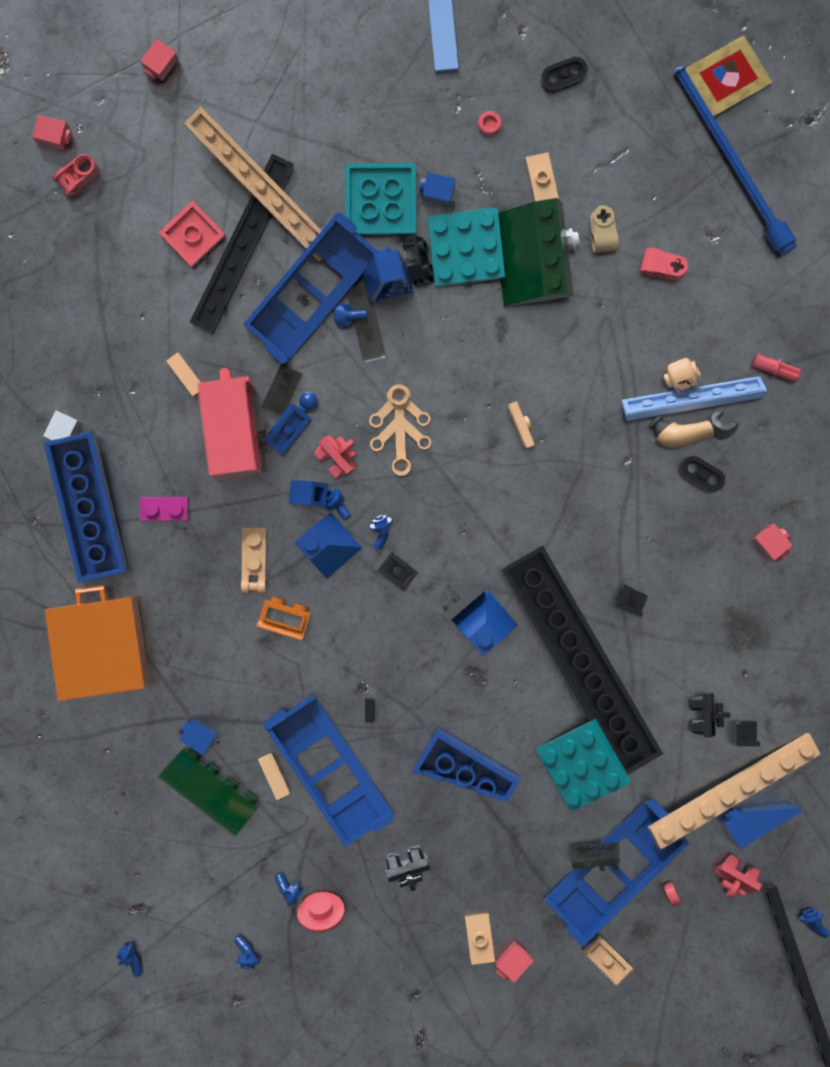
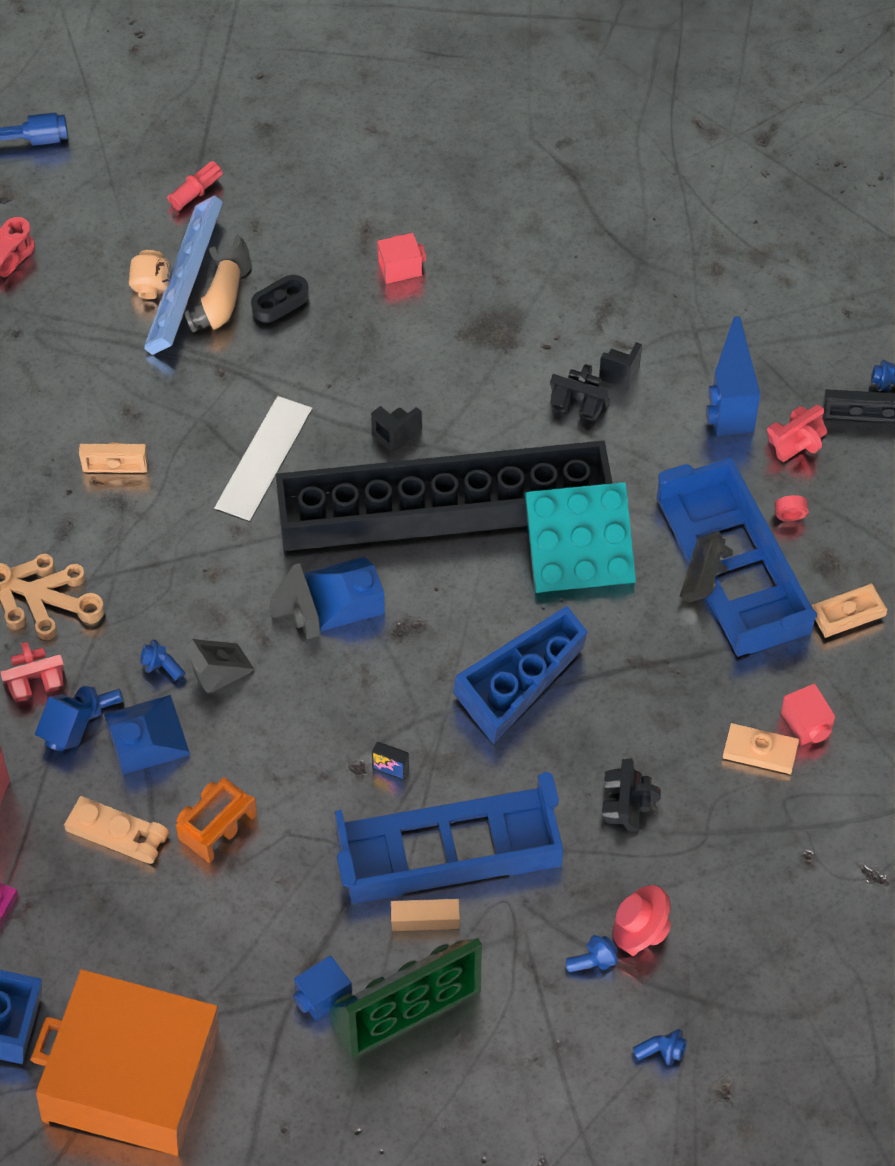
camera: 60 degrees left, 30 degrees down
light nougat plate [647,733,821,849] -> none
none -> white sticker [214,396,312,521]

